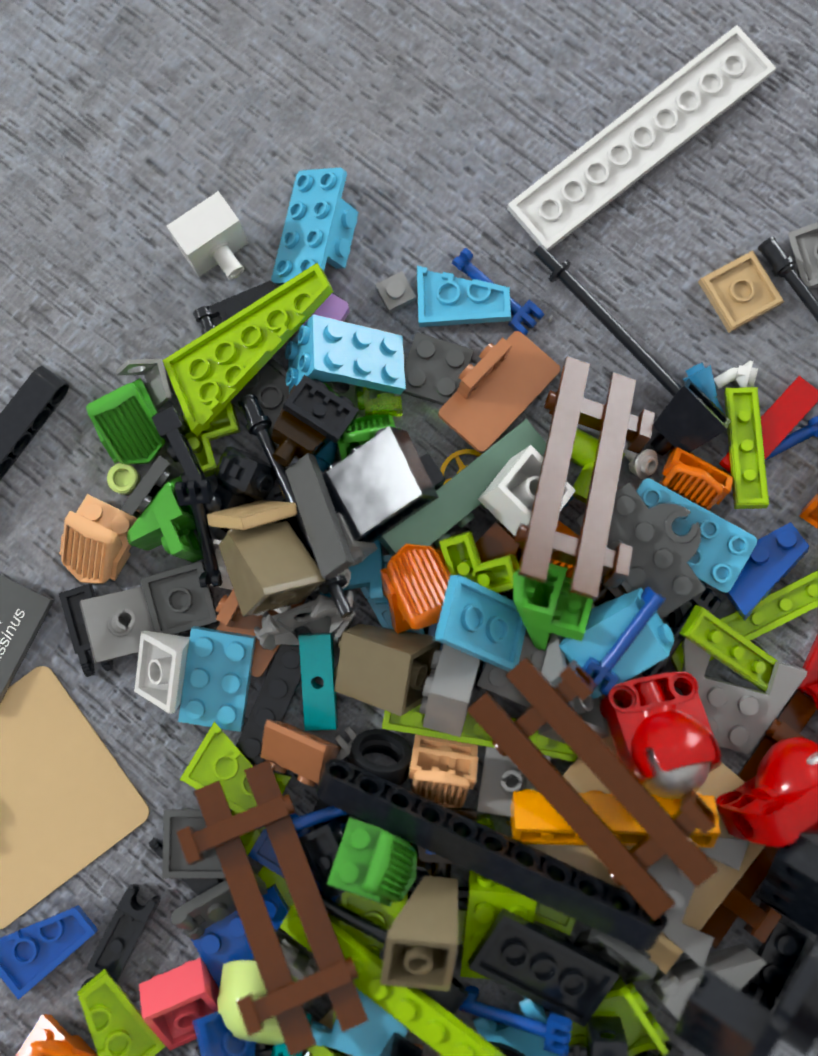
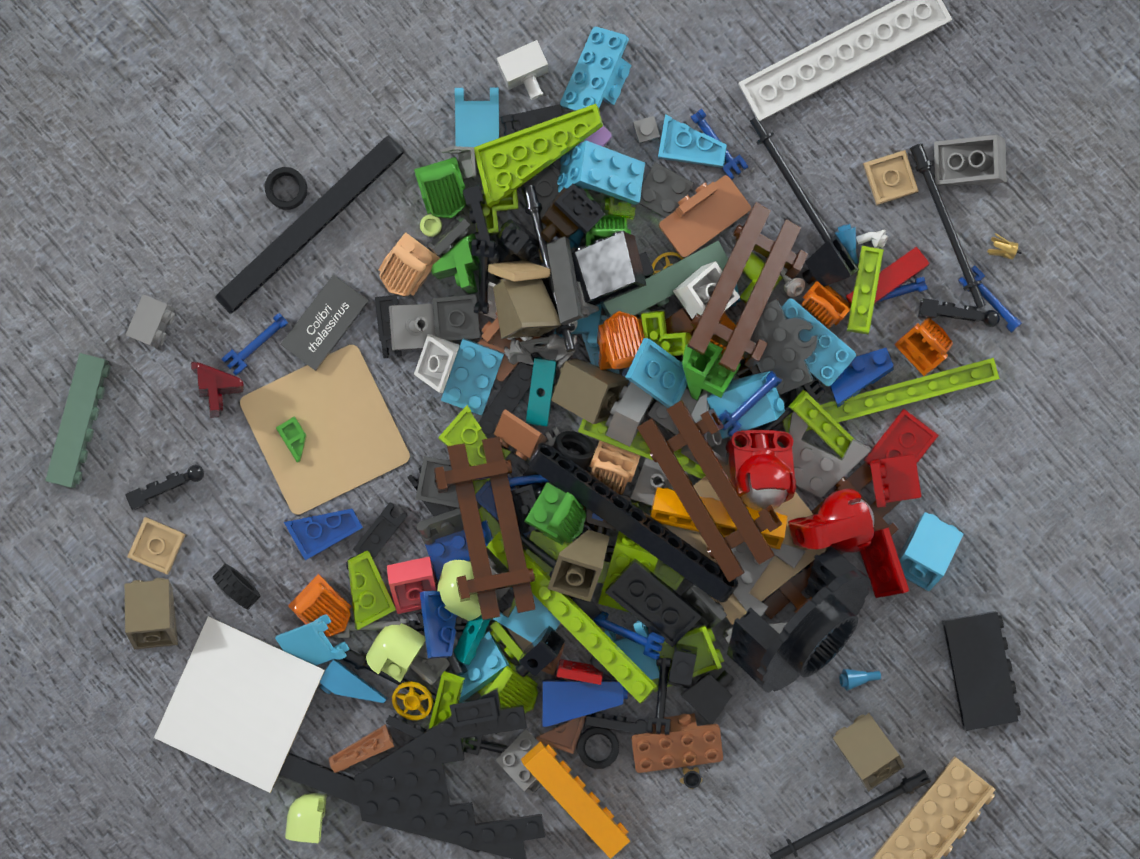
camera: 10 degrees right, 5 degrees up
none -> medium azure flag [455,87,499,147]

